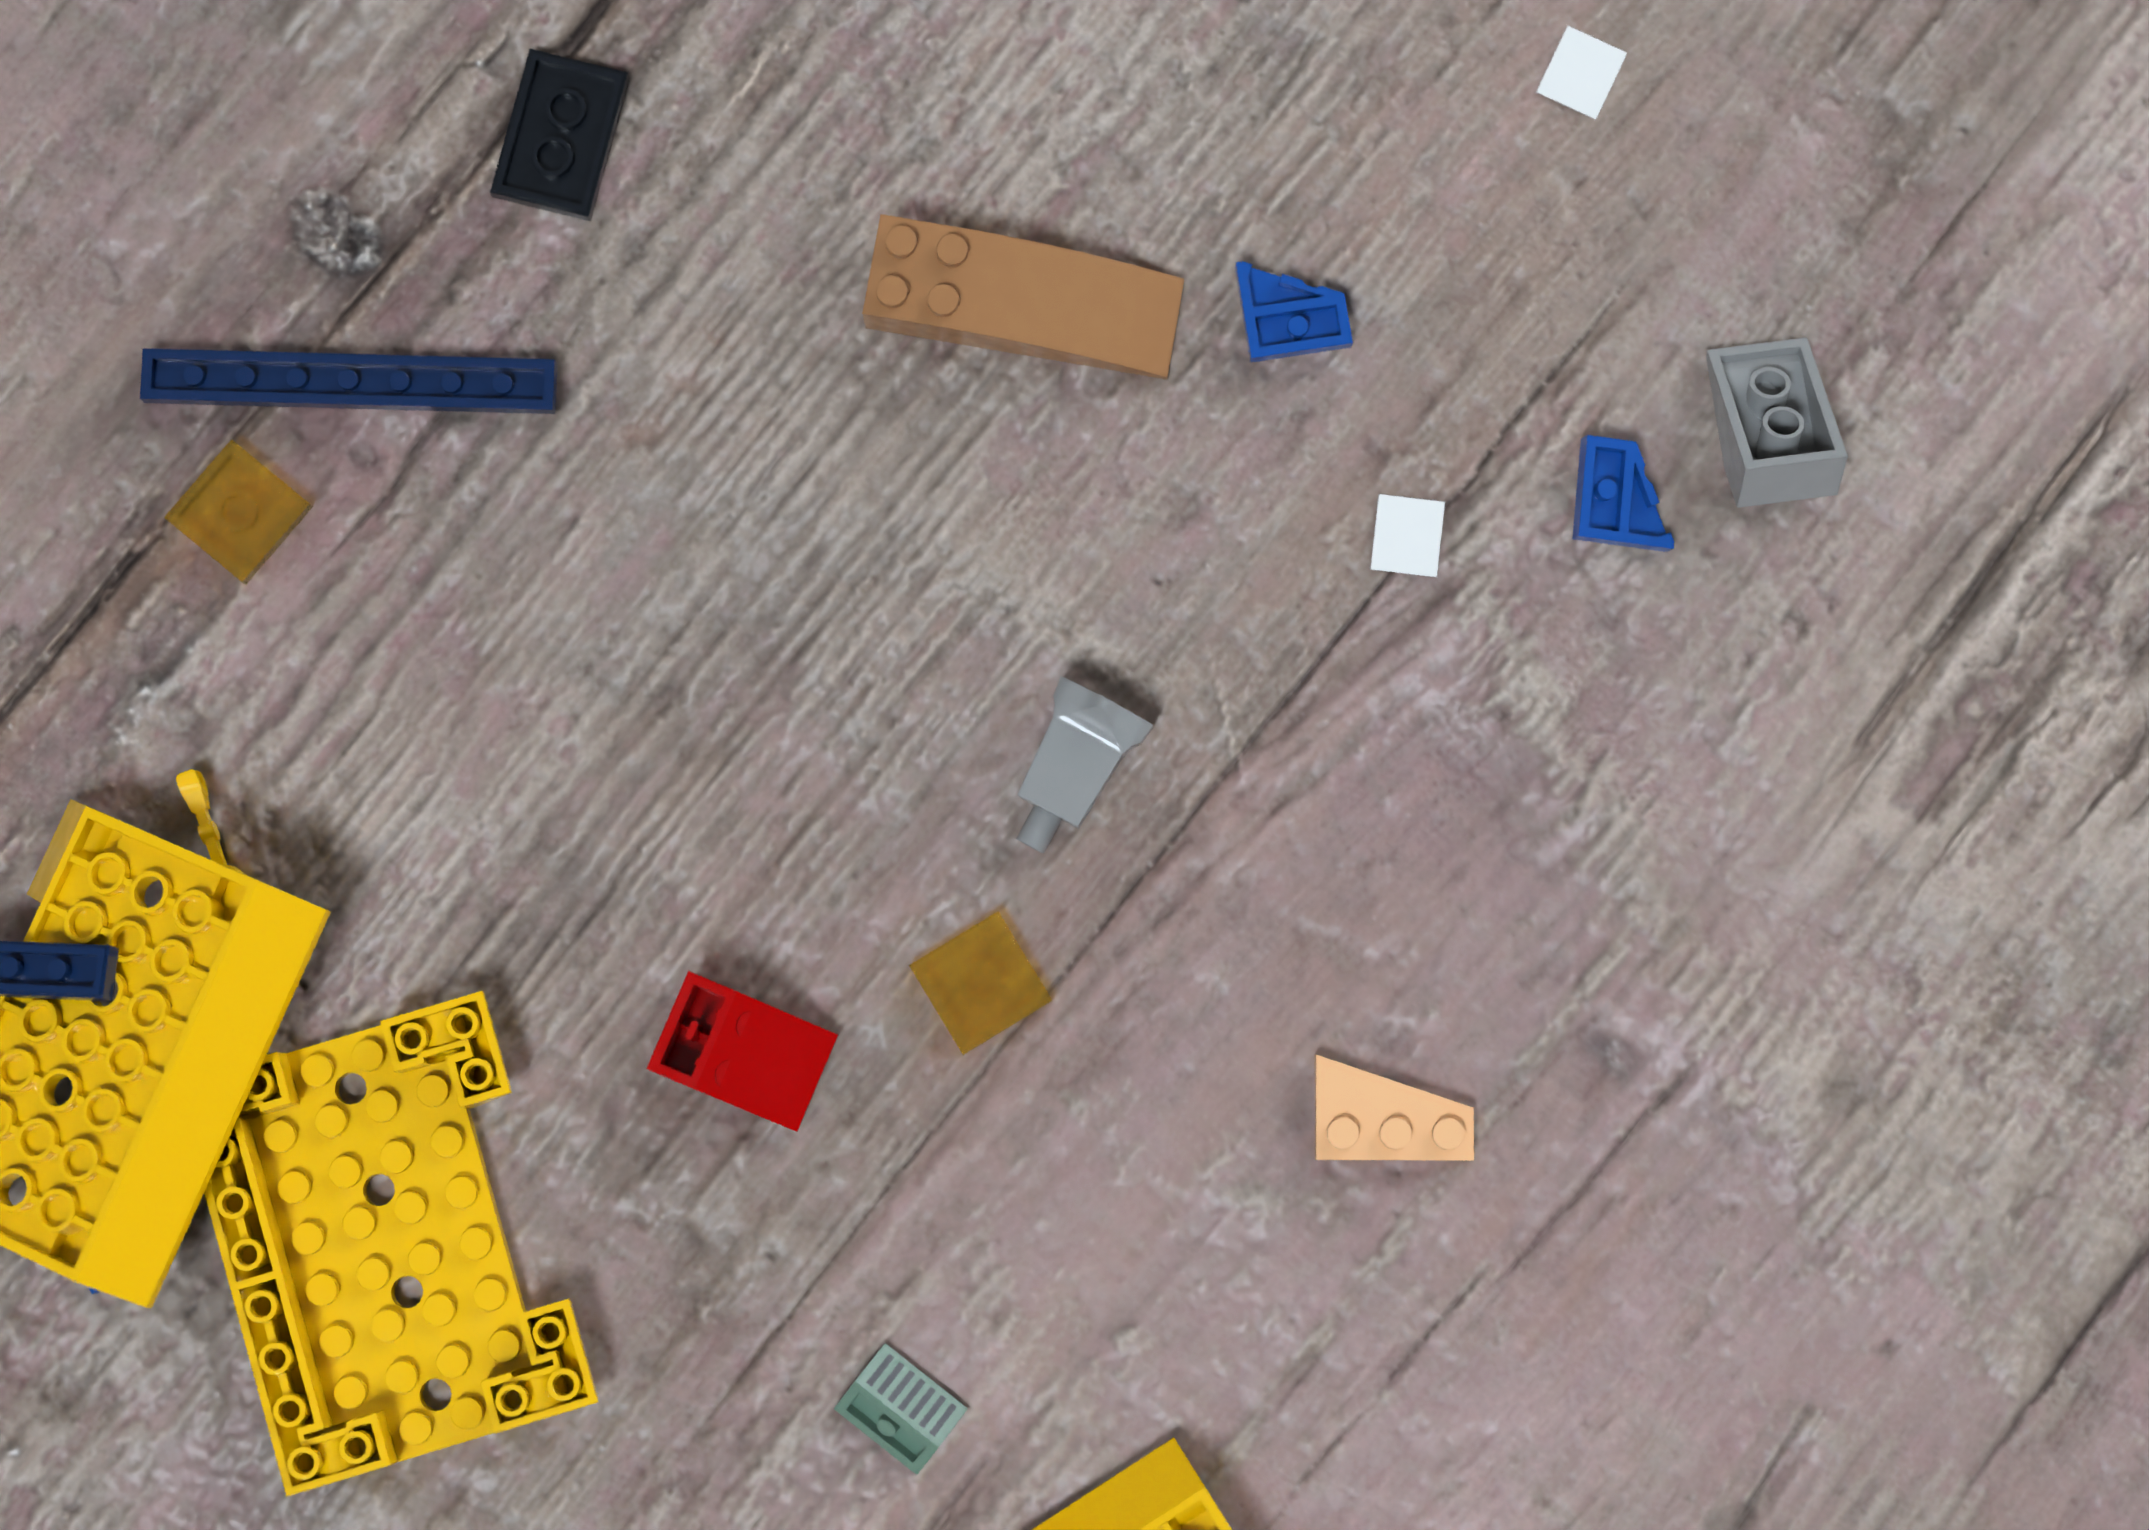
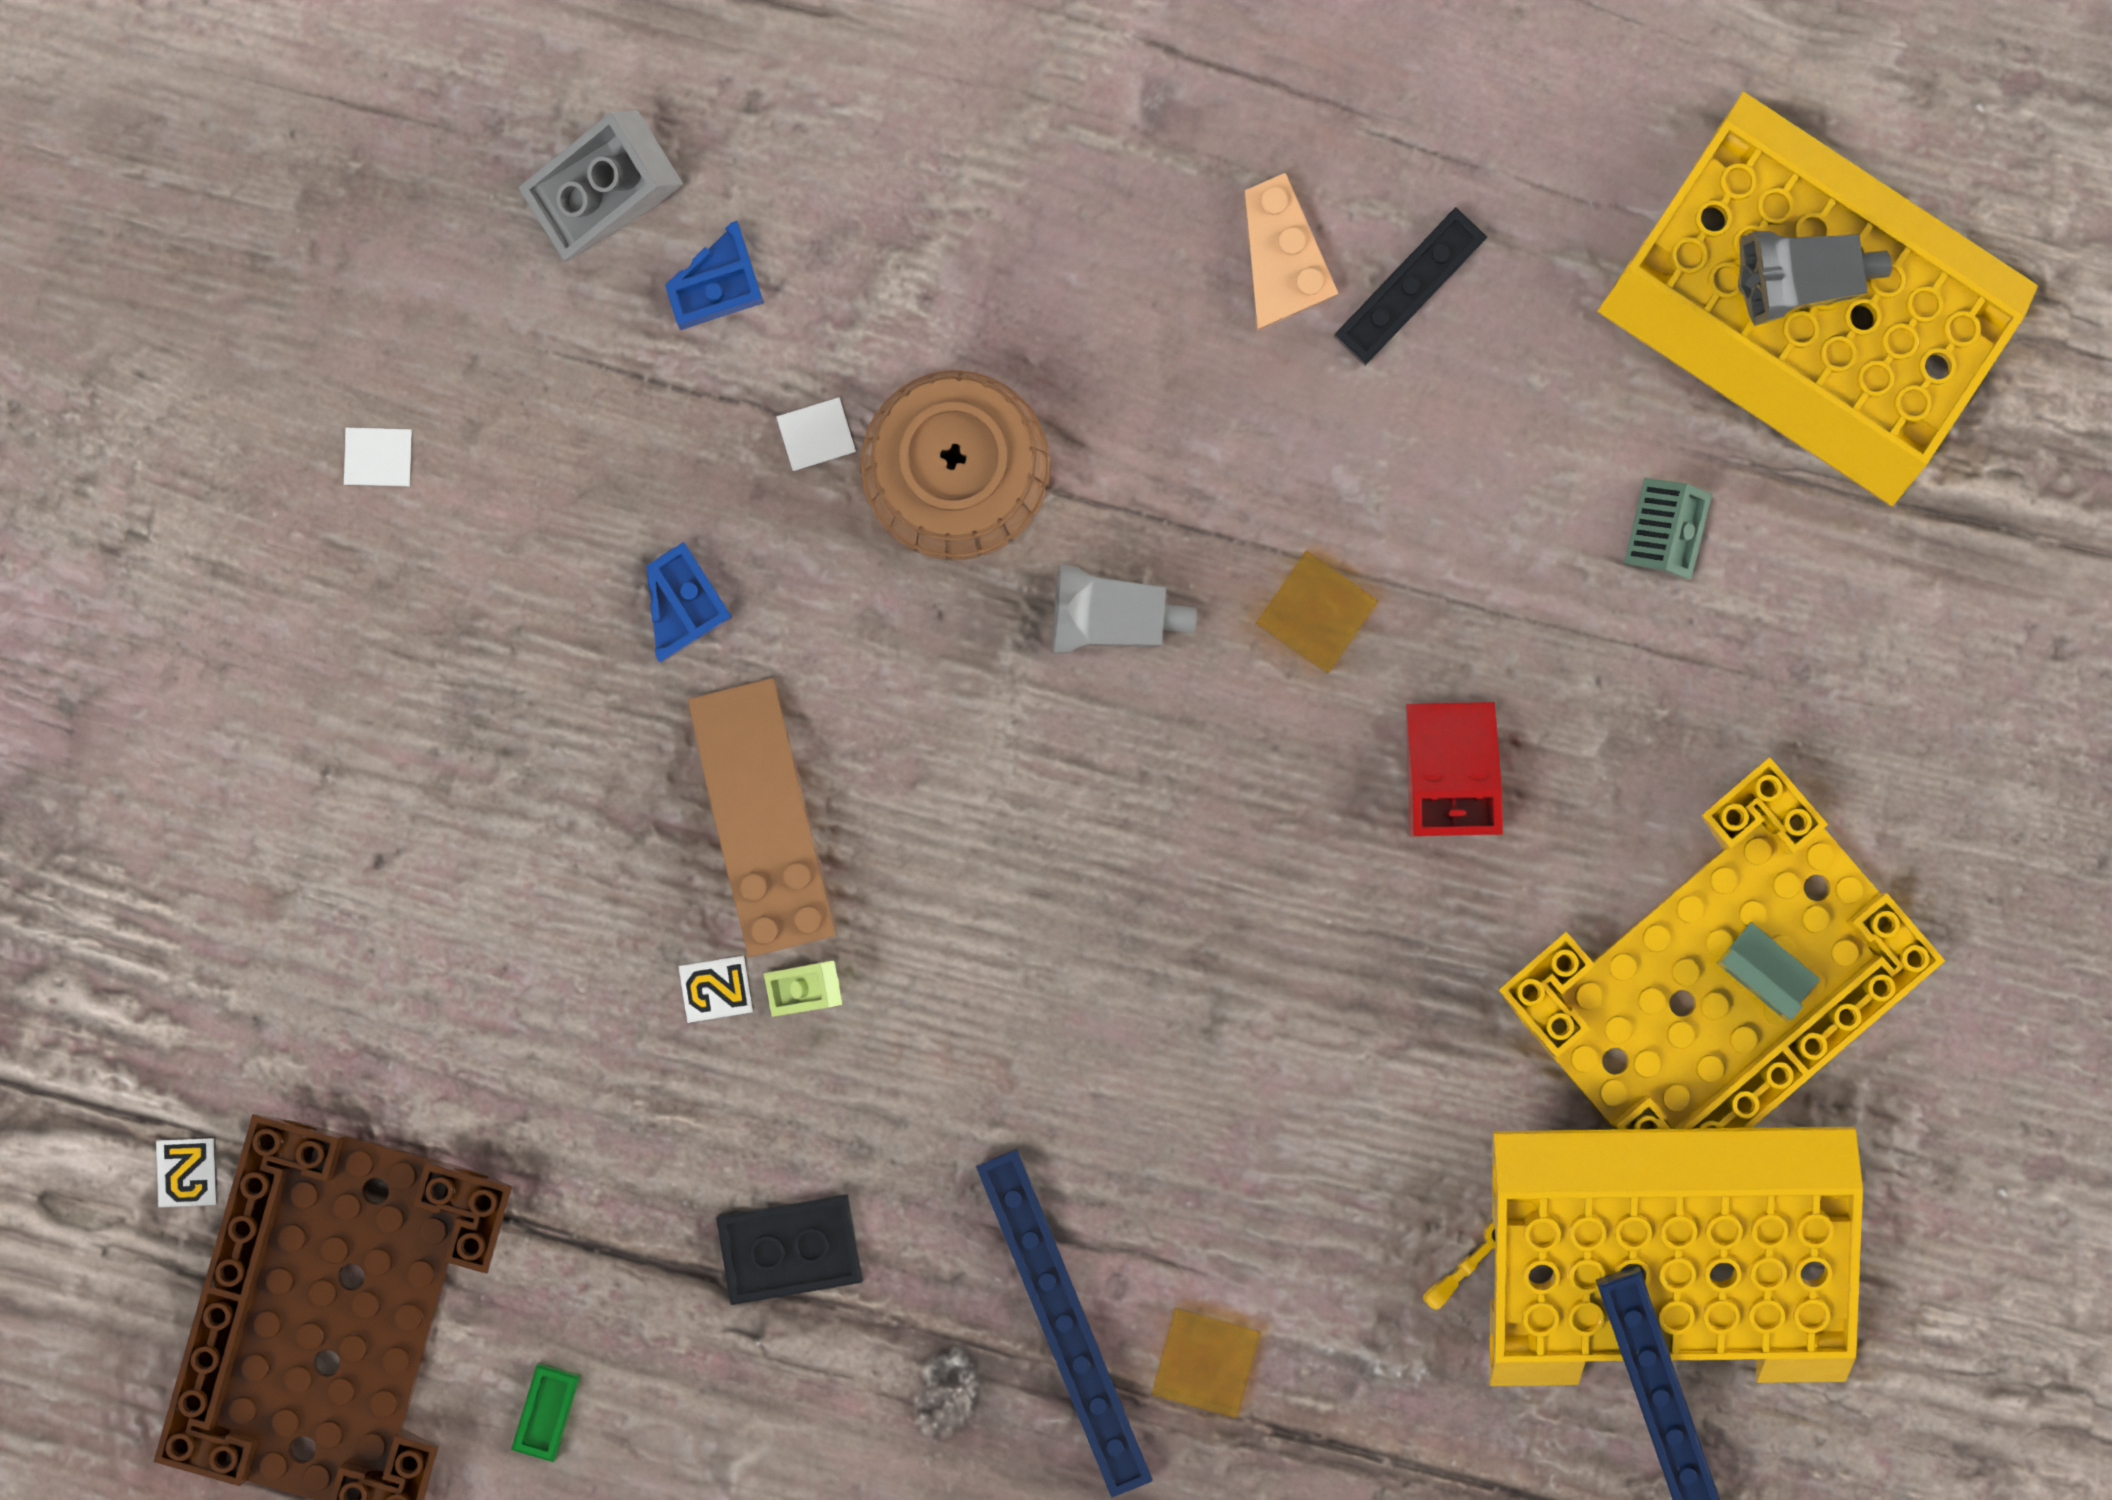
camera: 115 degrees left, 5 degrees up
none -> sticker [678,955,753,1023]
none -> yellowish green slope [763,960,842,1017]
none -> medium nougat piece [860,370,1050,560]
none -> black tile [1333,207,1487,366]
none -> sand green panel [1716,922,1821,1021]

